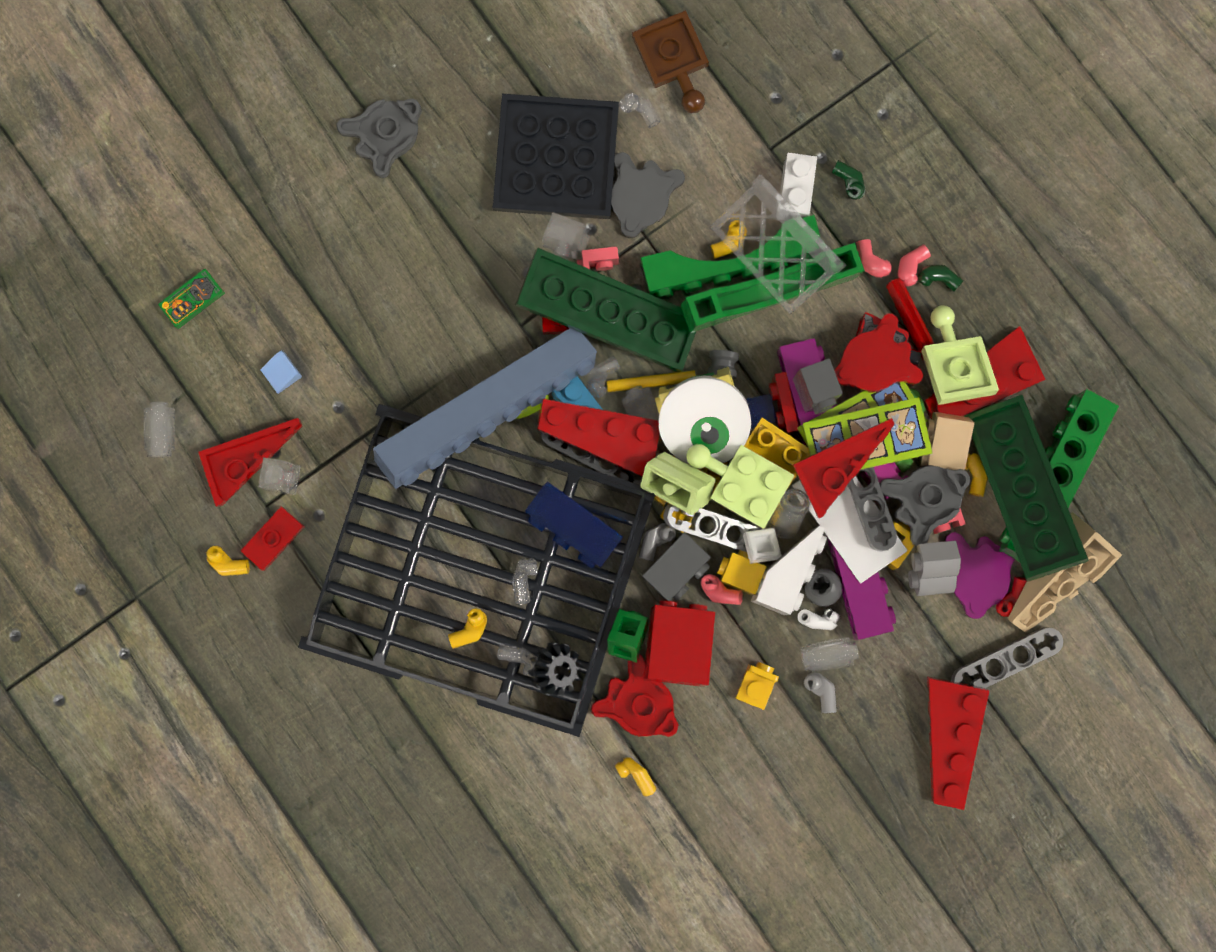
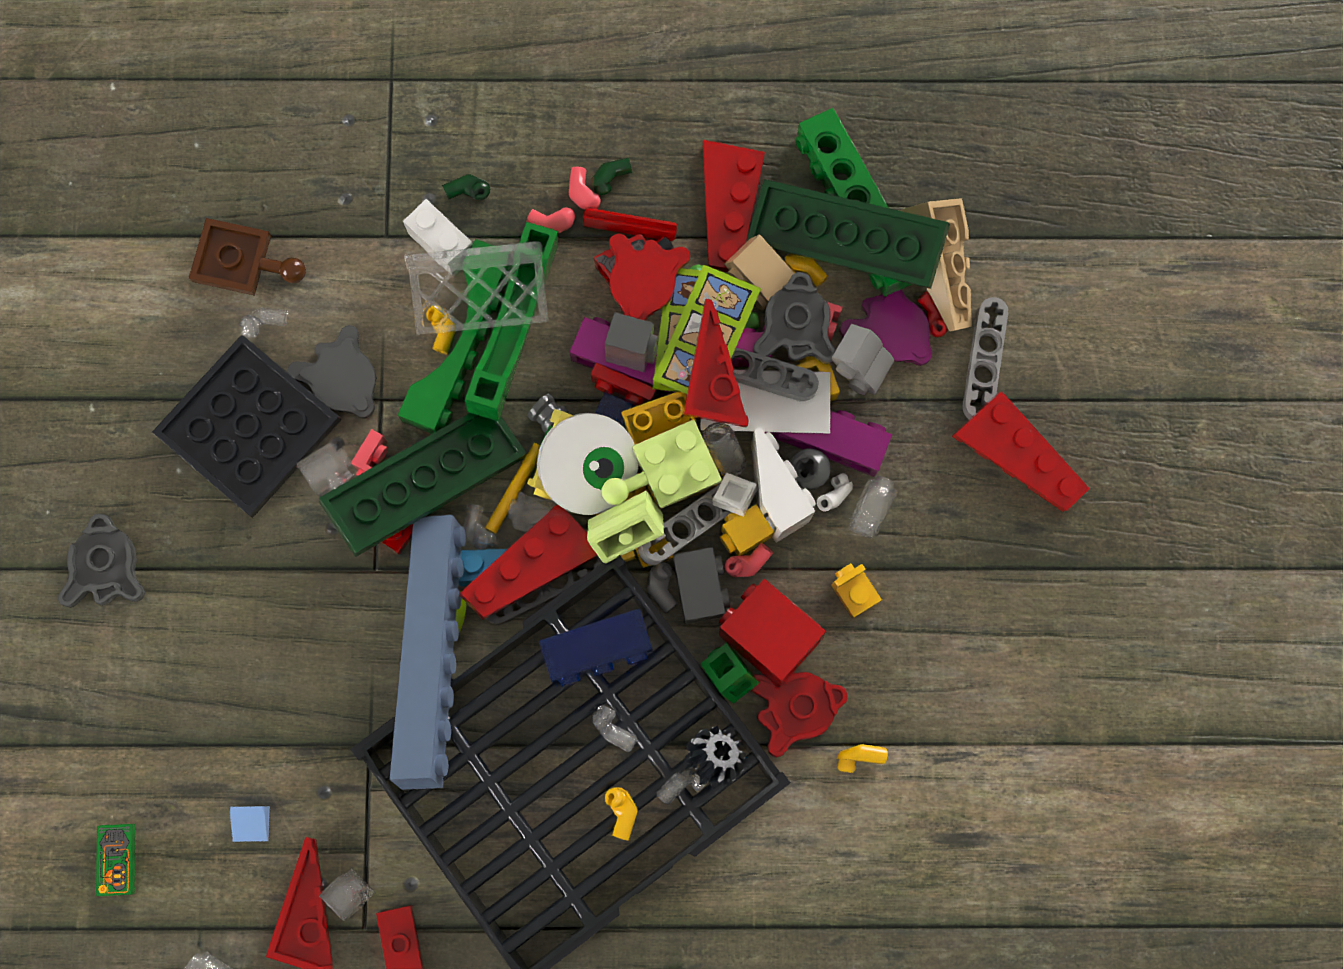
camera: 60 degrees left, 5 degrees down
light grey arm [804,672,837,713] -> none
yellowish green plate [921,305,999,405] -> none

